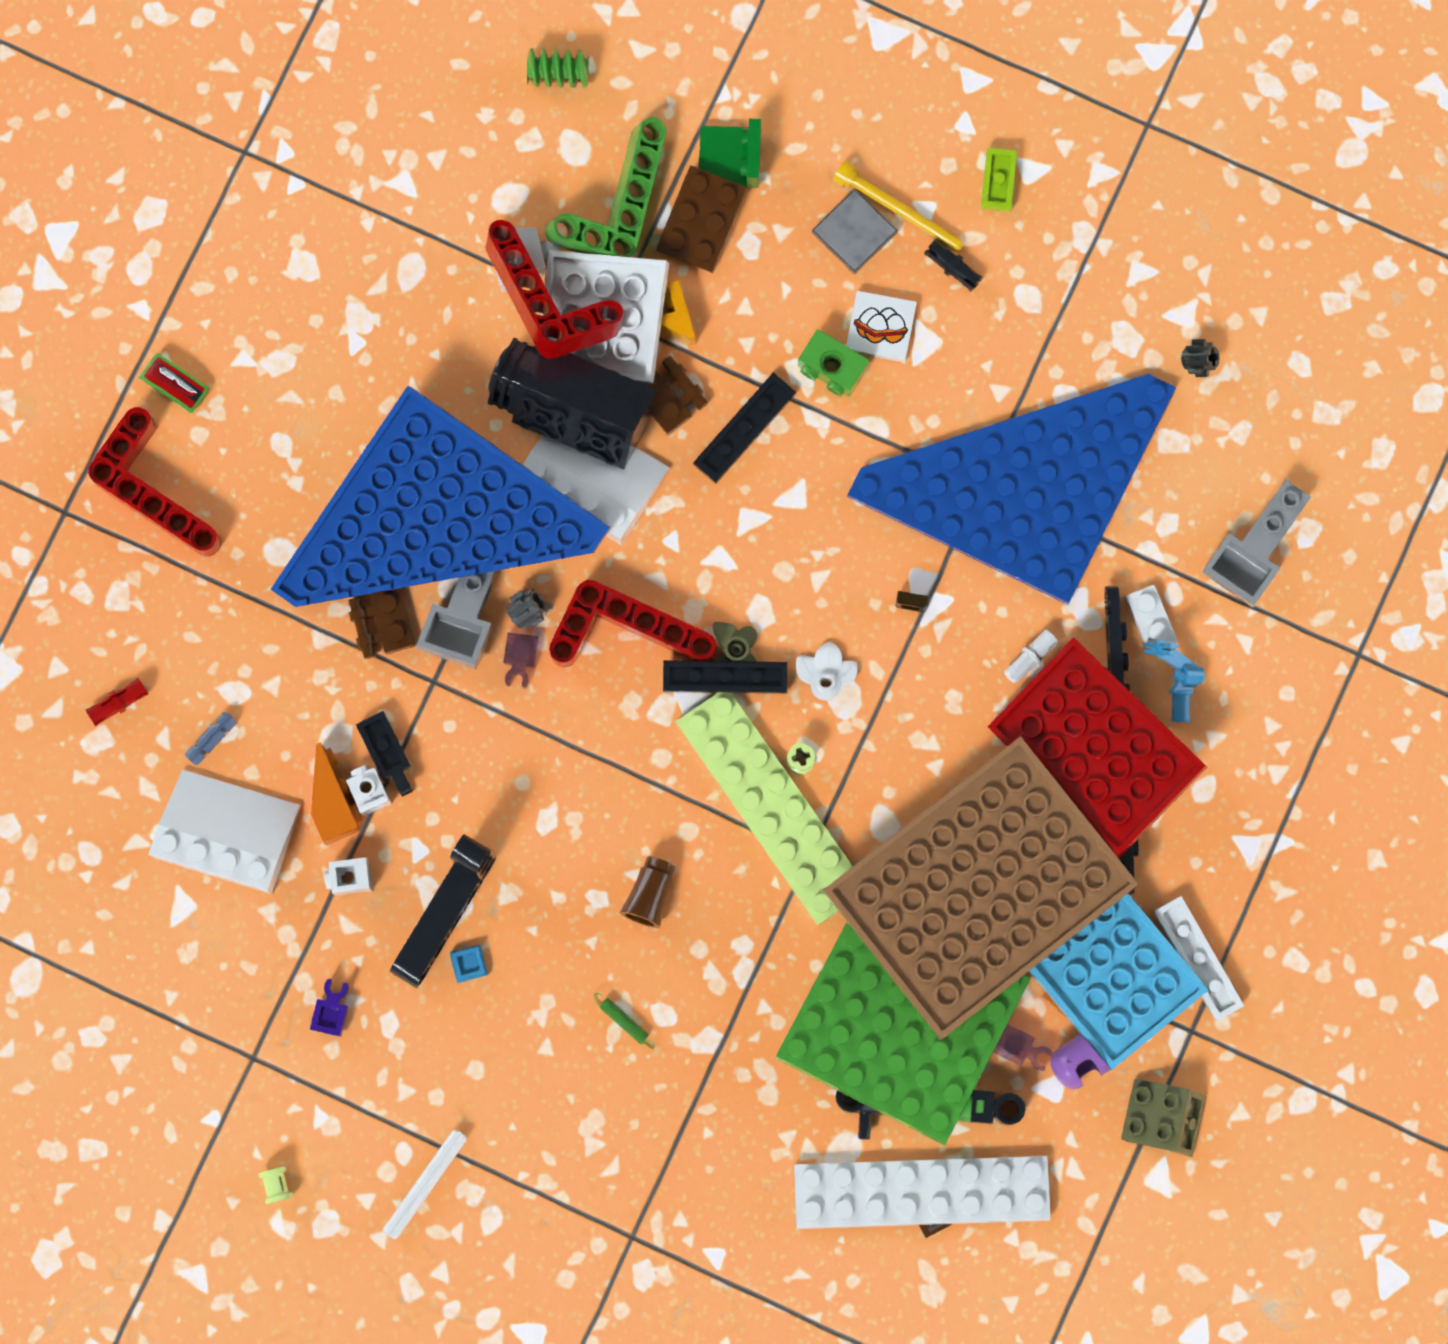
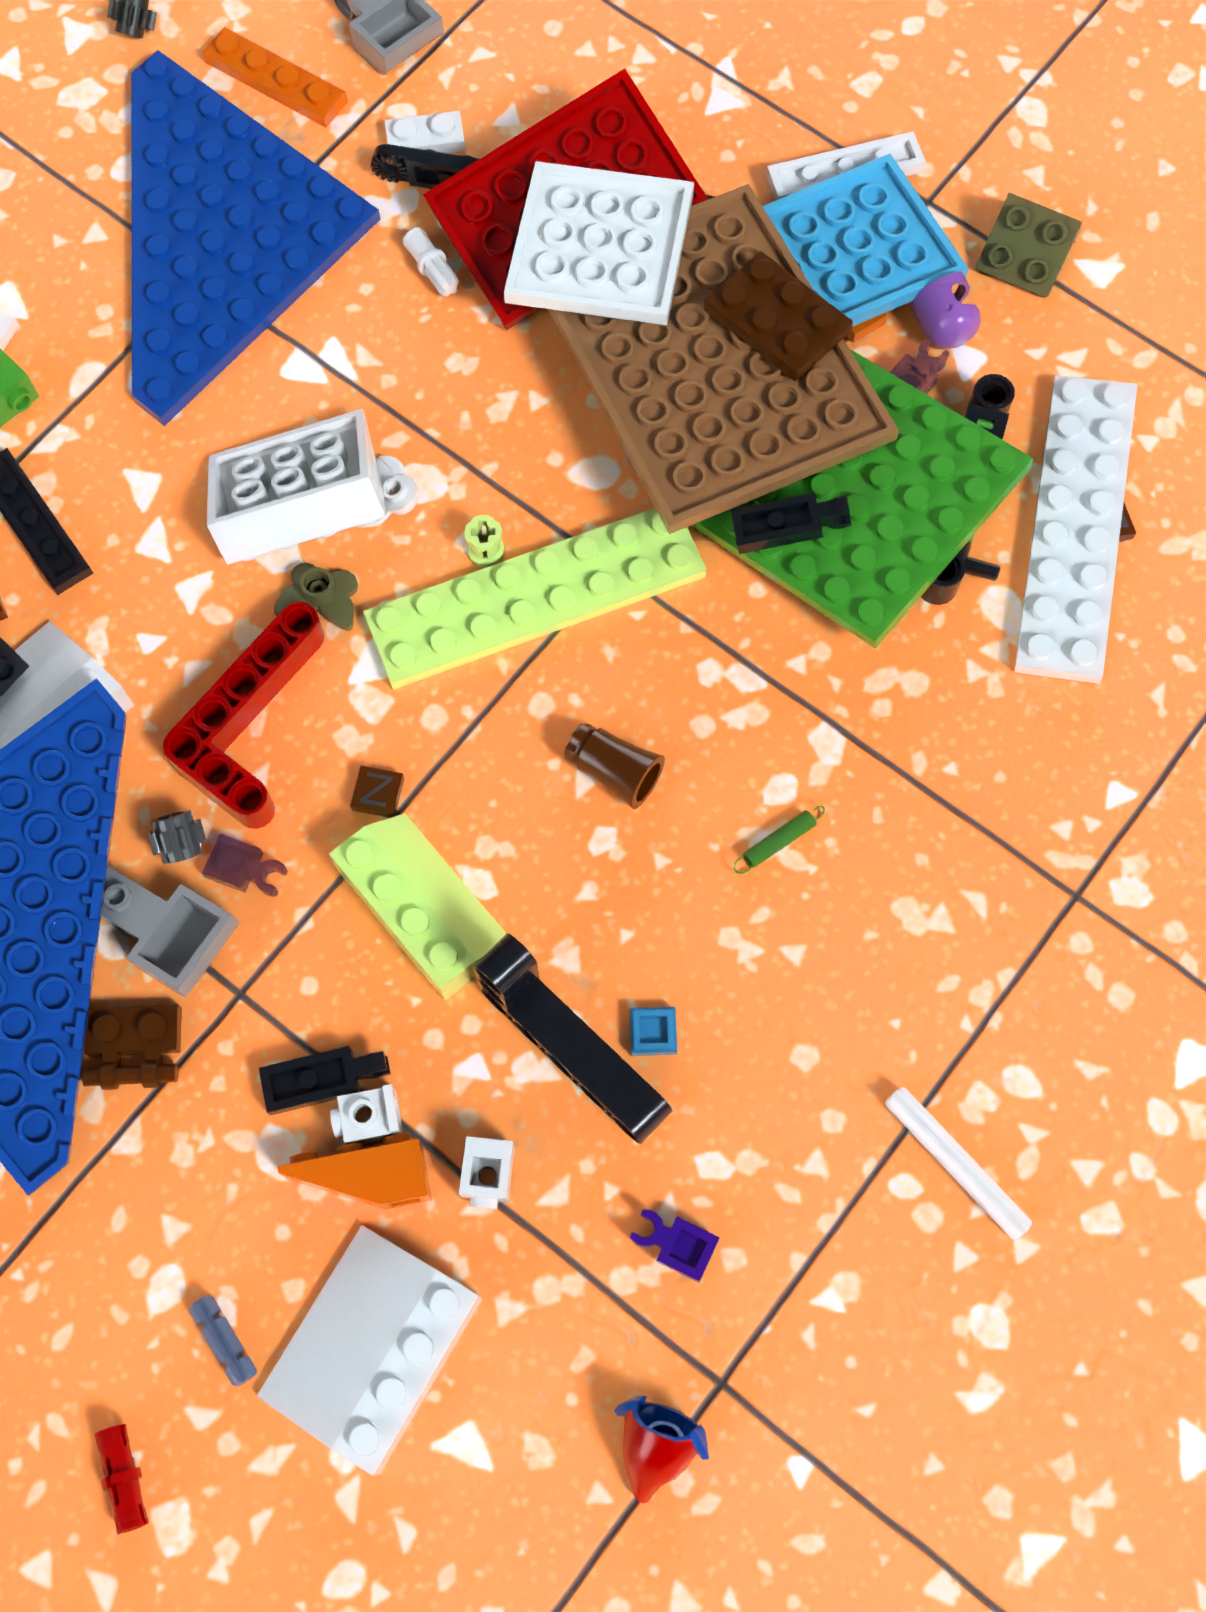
camera: 80 degrees left, 10 degrees down
yellowish green bush [258,1166,293,1204] -> none
black tile [663,660,787,694] -> none
dark brown tile [895,591,928,613] -> none
dark azure pin [1144,639,1205,722] -> none
none -> orange plate [202,27,348,128]
none -> white slope [207,408,386,565]
none -> yellowish green slope [329,813,506,1001]
none -> reddish brown tile [350,766,404,818]
none -> white plate [504,161,694,325]
none -> red hat [614,1396,709,1504]
none -> reddish brown plate [704,251,853,382]
none -> black plate [731,492,851,554]

